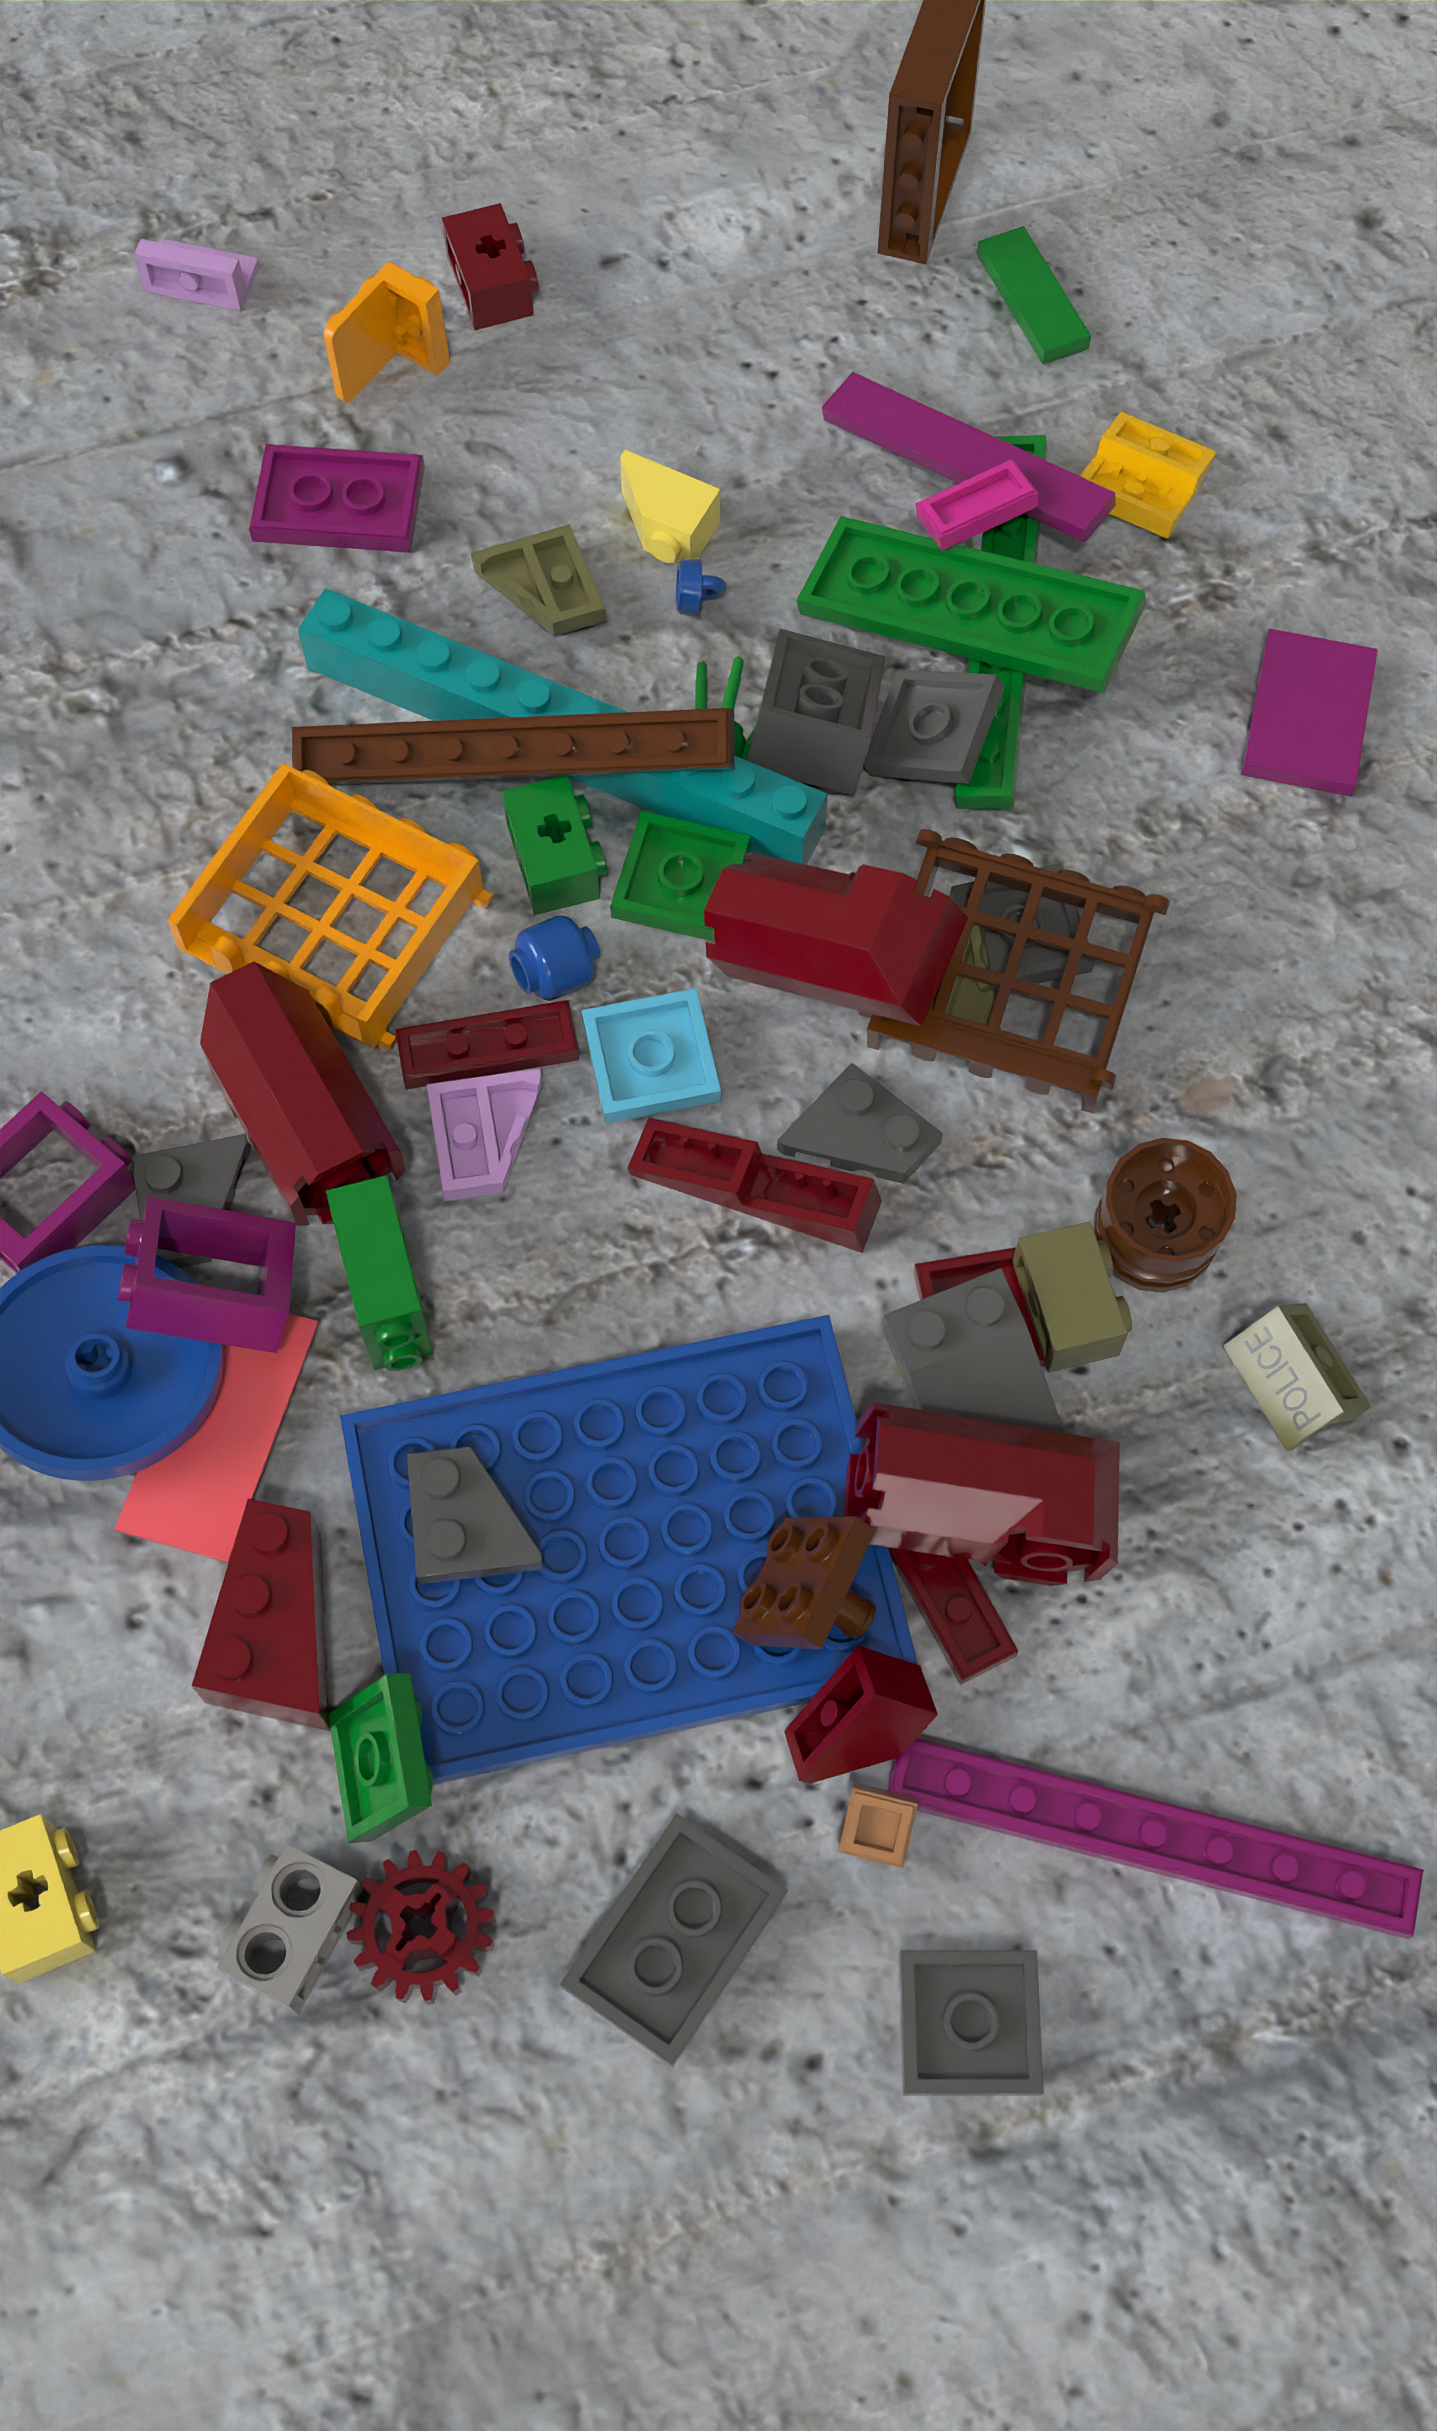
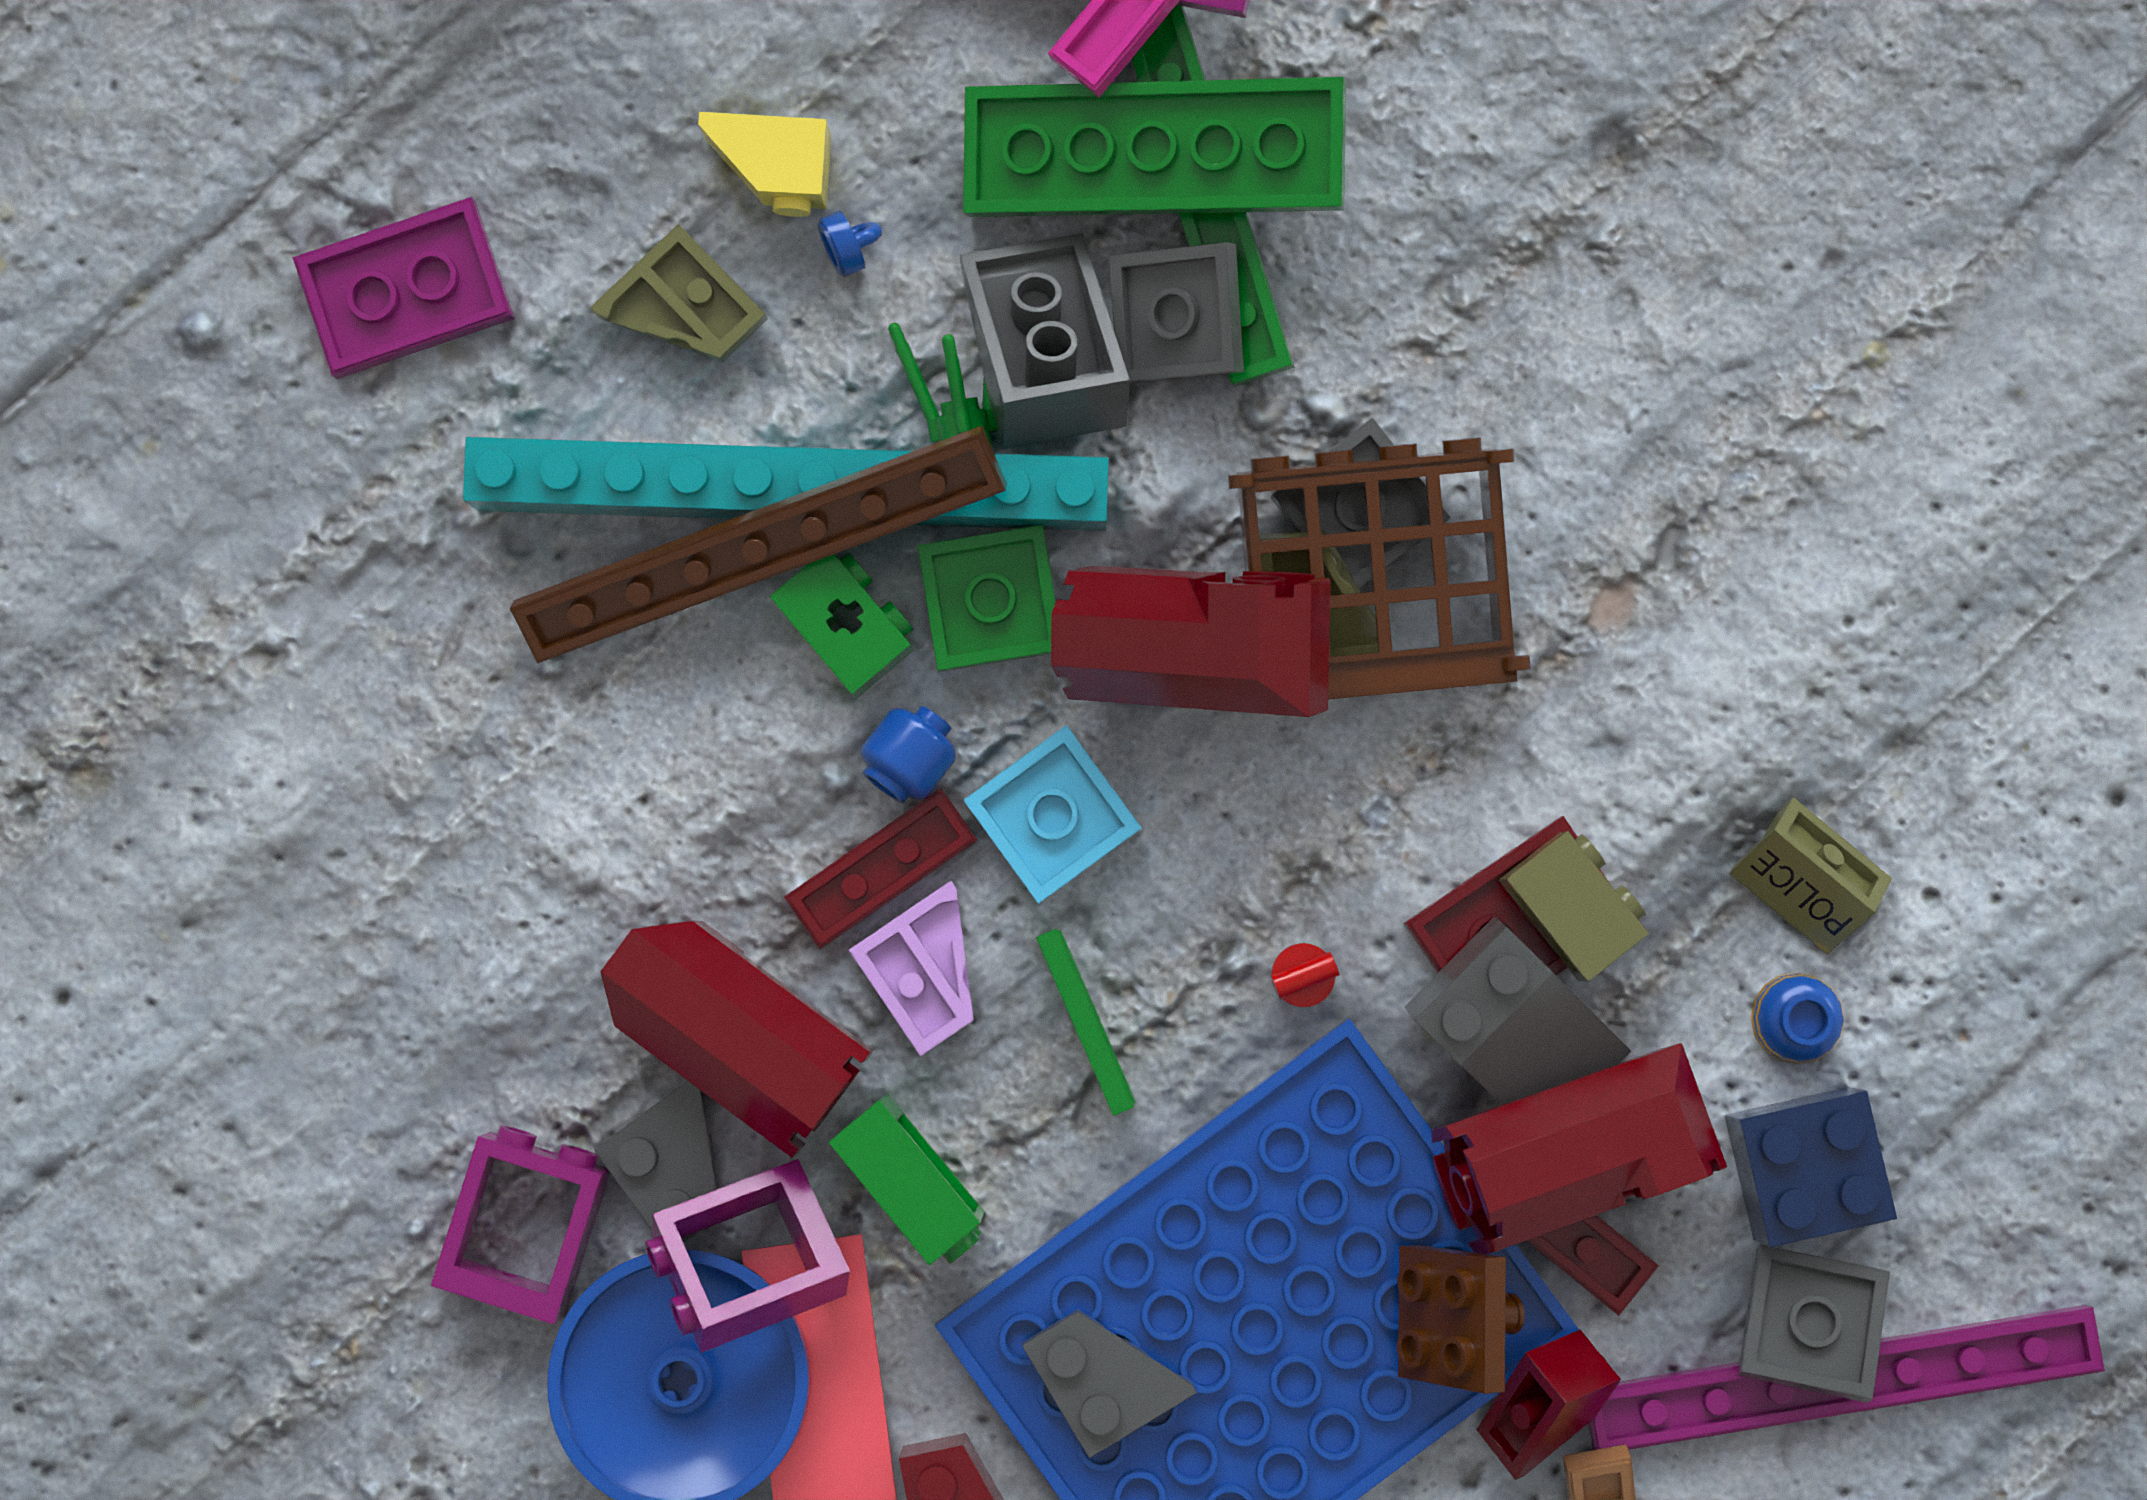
camera: 20 degrees left, 20 degrees up
lavender panel [134,239,259,311] -> none
light orange window [167,763,494,1050] -> none
light orange bracket [324,261,450,403] -> none
dark red slope [627,1118,882,1253] -> none
dark grey wing [777,1063,943,1184] -> none
reddish brown wheel [1093,1138,1237,1293] -> none
magenta tile [1241,628,1378,797] -> none
none -> green tile [1036,928,1136,1116]
none -> red plate [1270,943,1340,1007]
none -> dark blue brick [1724,1087,1897,1248]
none -> dark grey plate [1738,1244,1890,1403]
none -> blue piece [1751,972,1844,1064]

